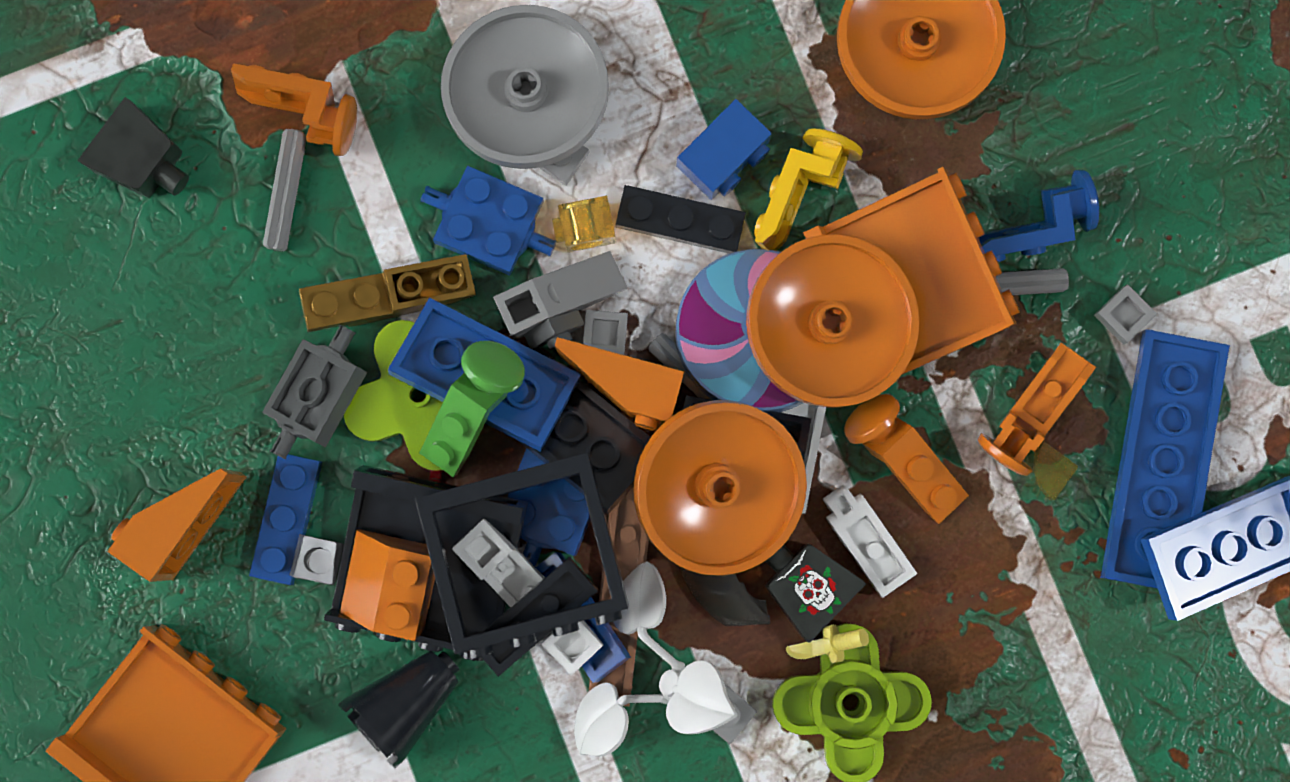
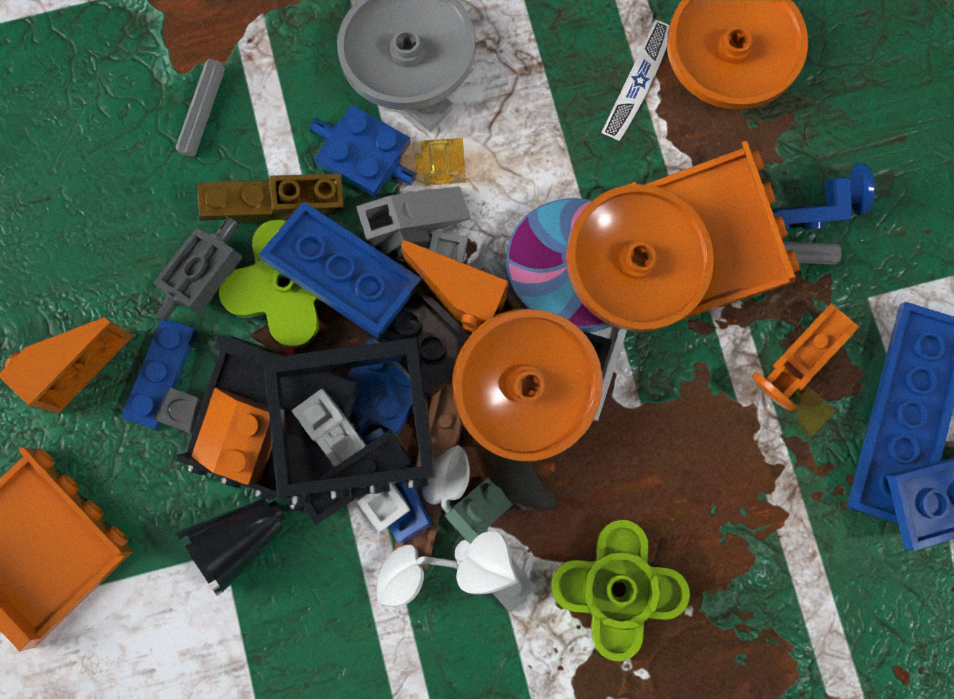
camera: 10 degrees right, 5 degrees down
pearl dark grey torso [77,97,189,198] -> none
orange piece [231,63,357,156] -> none
bright green piece [419,340,525,478] -> none
black plate [615,185,746,254] -> none
blue brick [676,99,772,200] -> none
yellow piece [754,128,863,251] -> none
pearl dark grey torso [765,543,866,643] -> none
light yellow piece [786,624,869,663] -> none
white hinge [823,484,917,598] -> none
orange piece [844,394,969,524] -> none
light grey plate [1094,284,1157,345] -> none
none -> sand green plate [445,478,513,544]
none -> white sticker [601,20,670,141]

